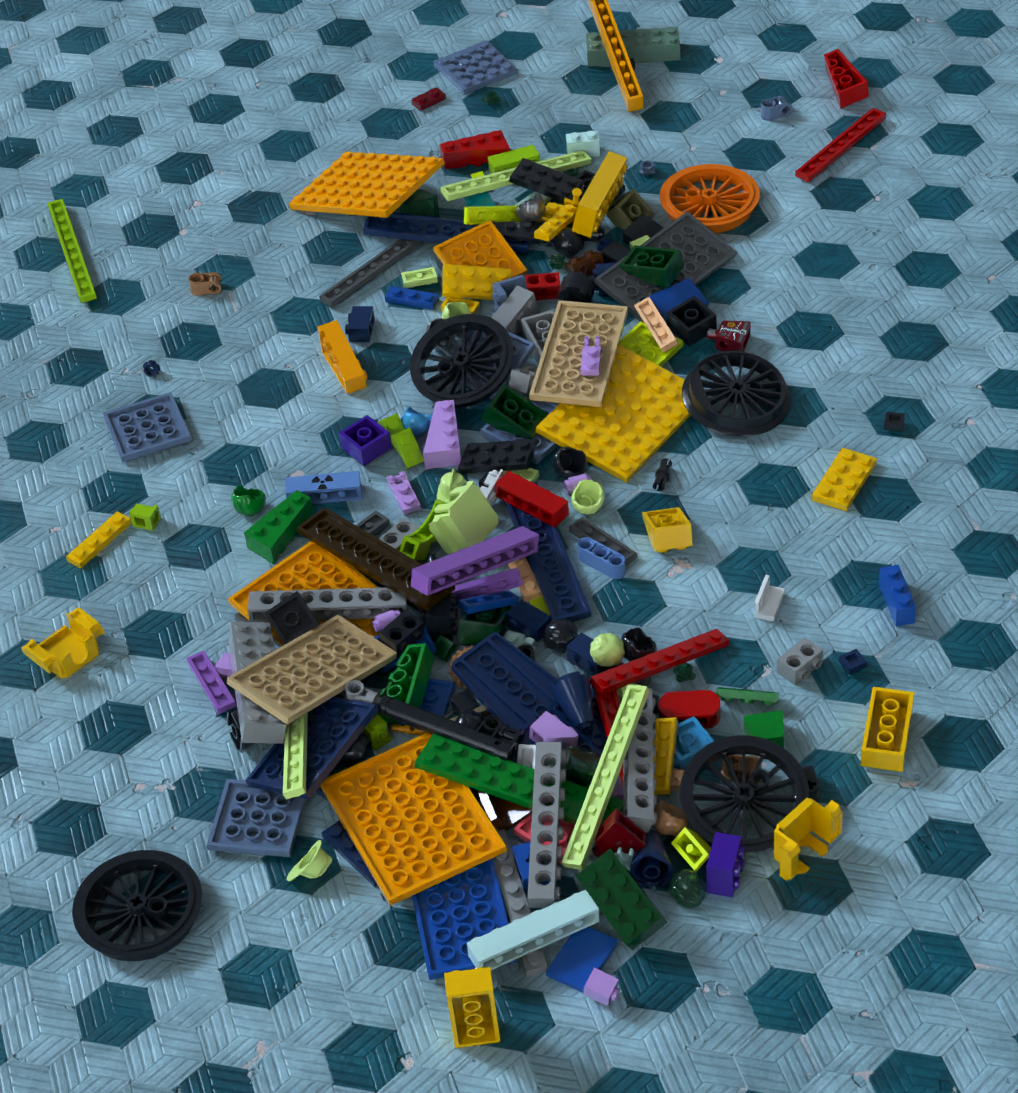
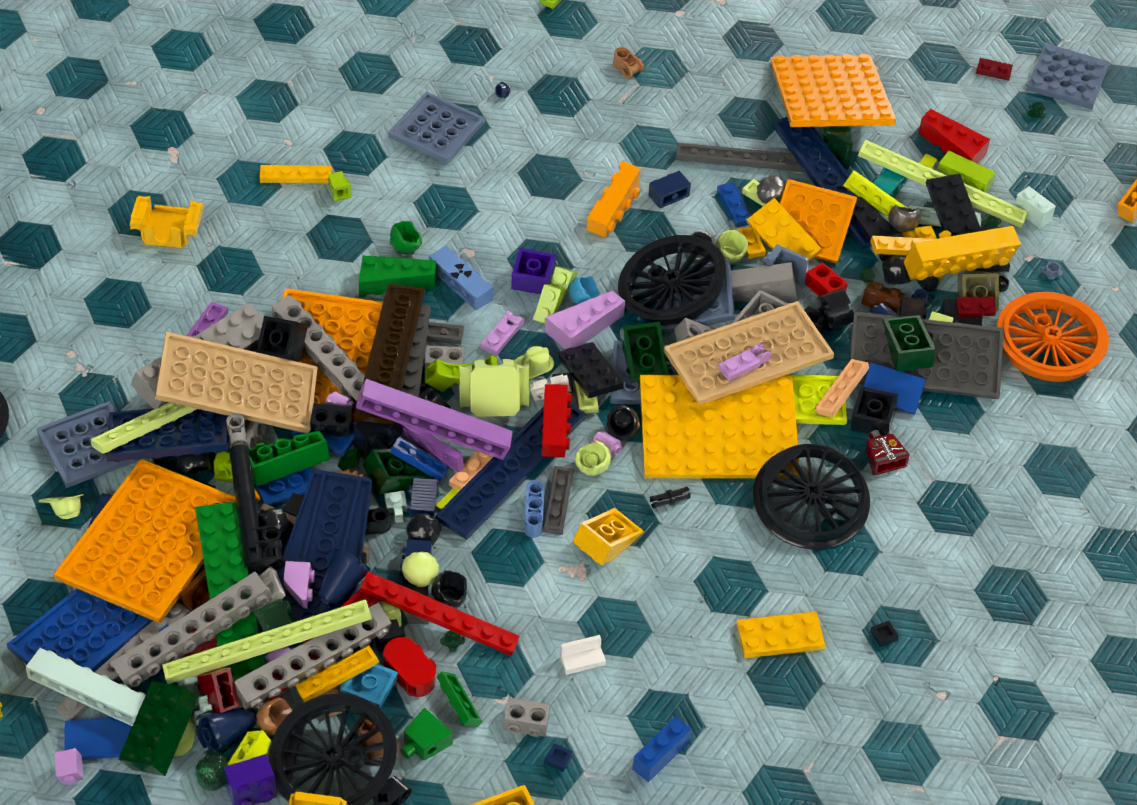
camera: 45 degrees right, 5 degrees up
none -> flat silver hair [757,175,786,204]
none -> dark red plate [956,296,996,317]

